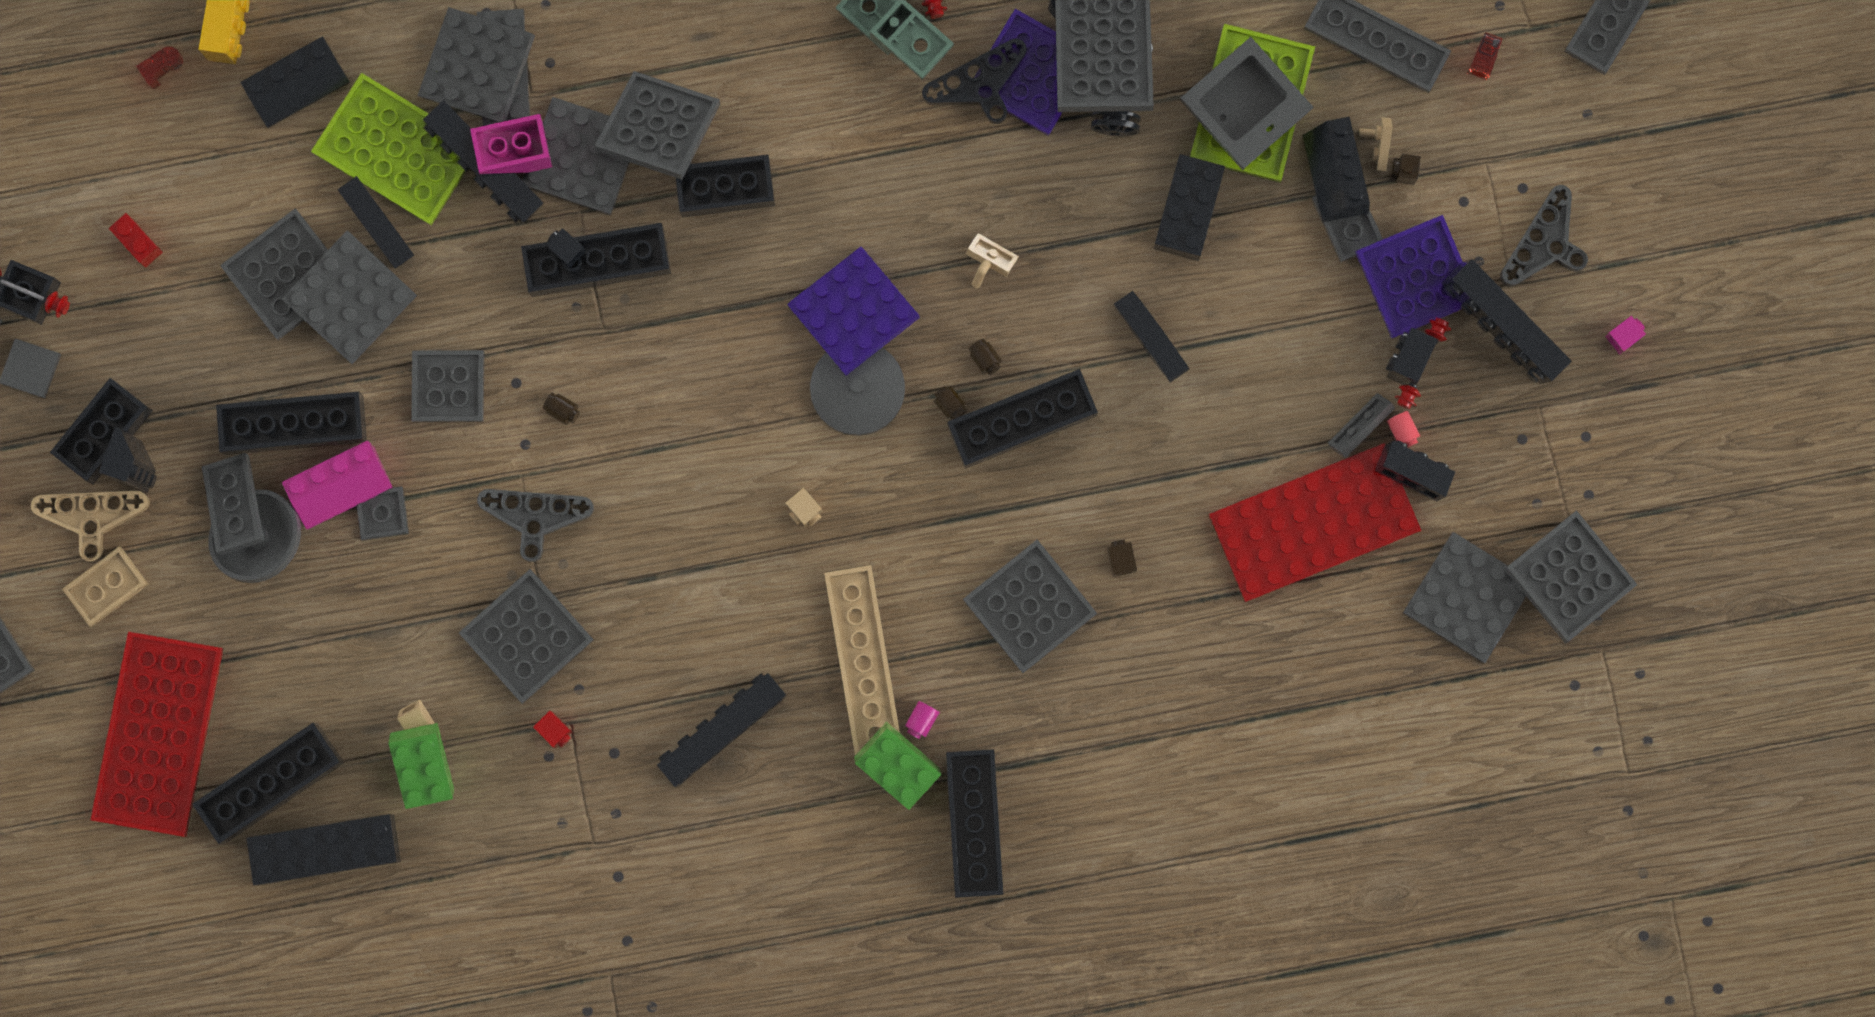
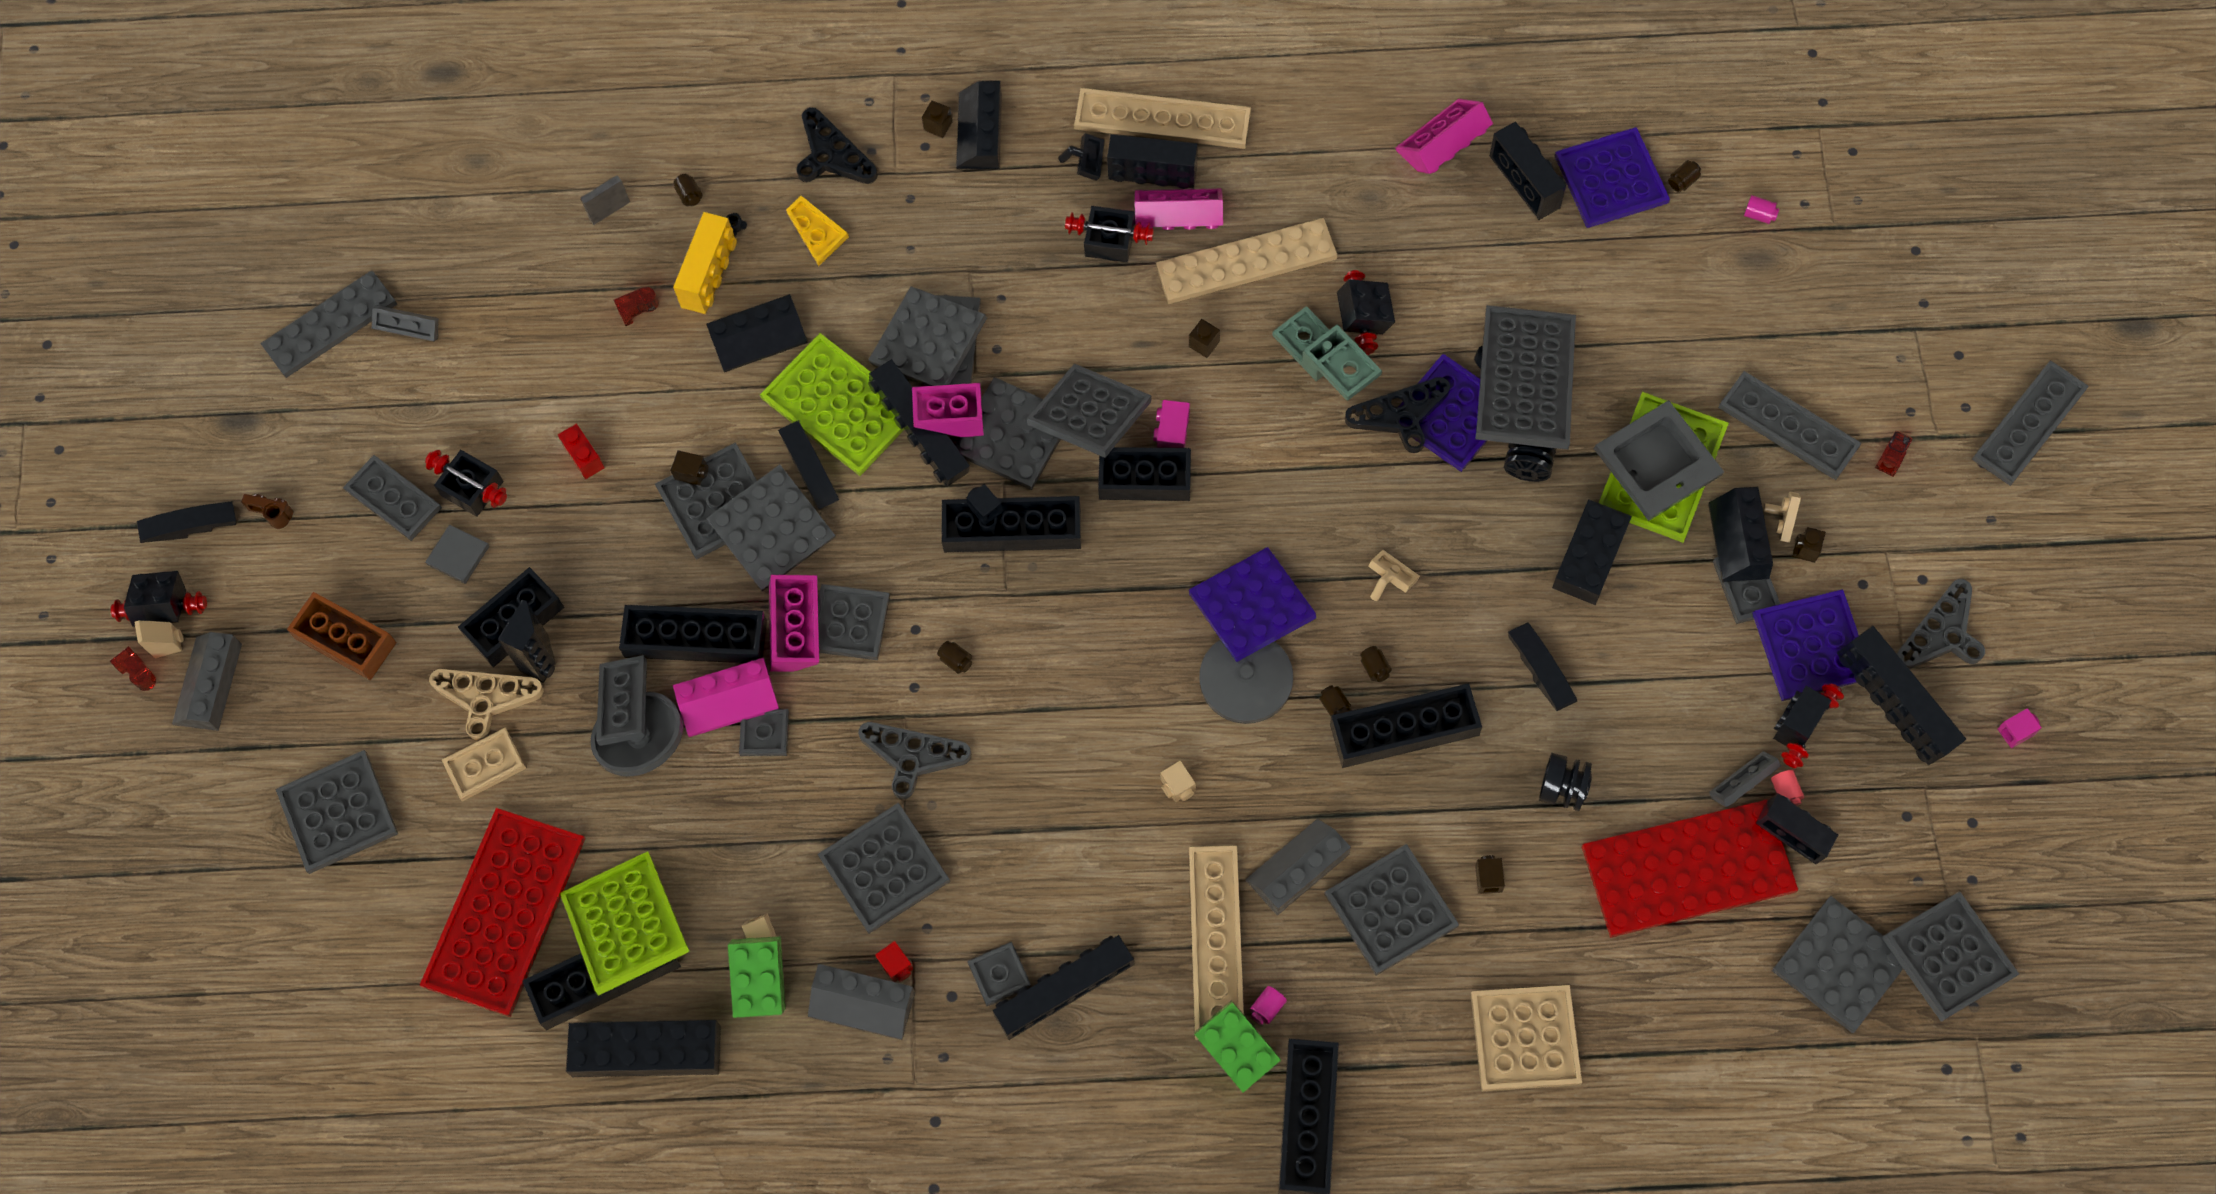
camera: 10 degrees right, 15 degrees down
none -> lime plate [560,851,690,996]
none -> dark brown brick [670,450,709,485]
none -> dark pink slope [769,575,819,672]
none -> dark grey slope [808,964,915,1040]
none -> dark grey tile [967,942,1031,1007]
none -> dark pink brick [1153,400,1190,448]
none -> dark brown brick [1189,319,1220,358]
none -> dark grey slope [1245,819,1351,916]
none -> tan plate [1471,985,1582,1091]
none -> black wheel [1539,752,1592,811]

